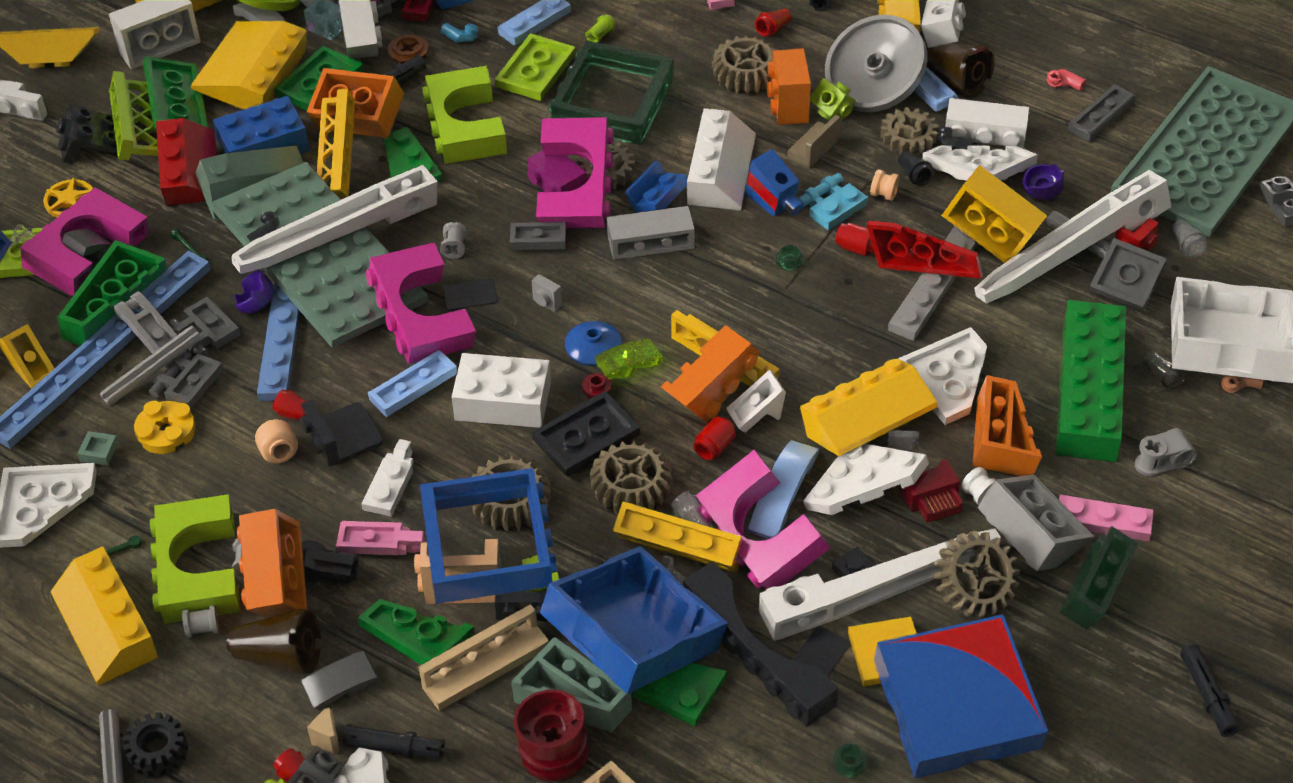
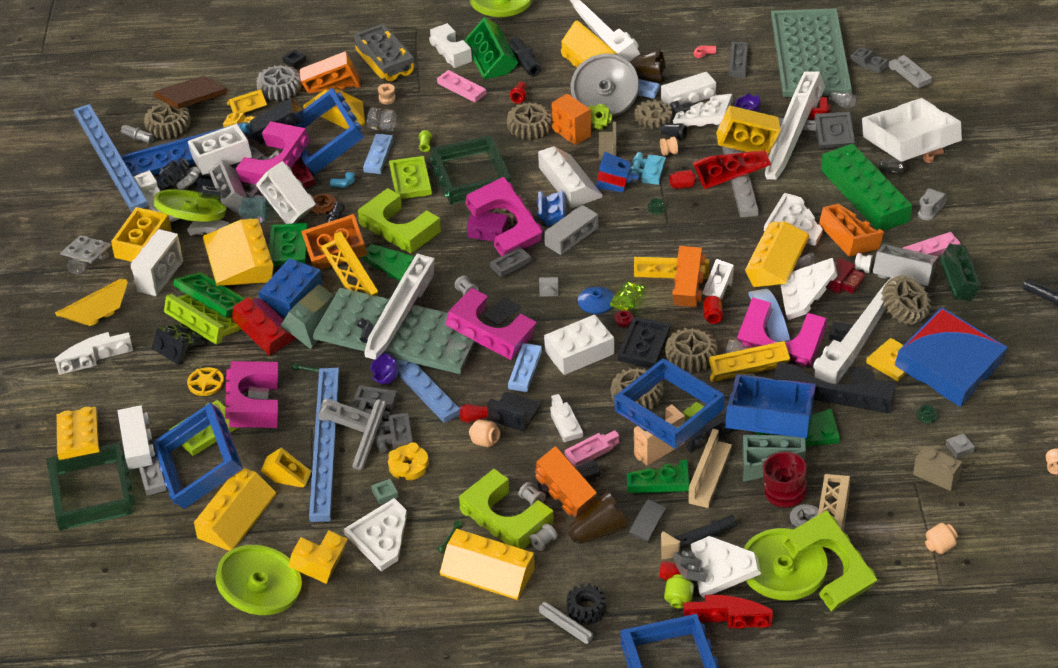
camera: 35 degrees left, 5 degrees down
green wedge [57,240,167,346] -> none

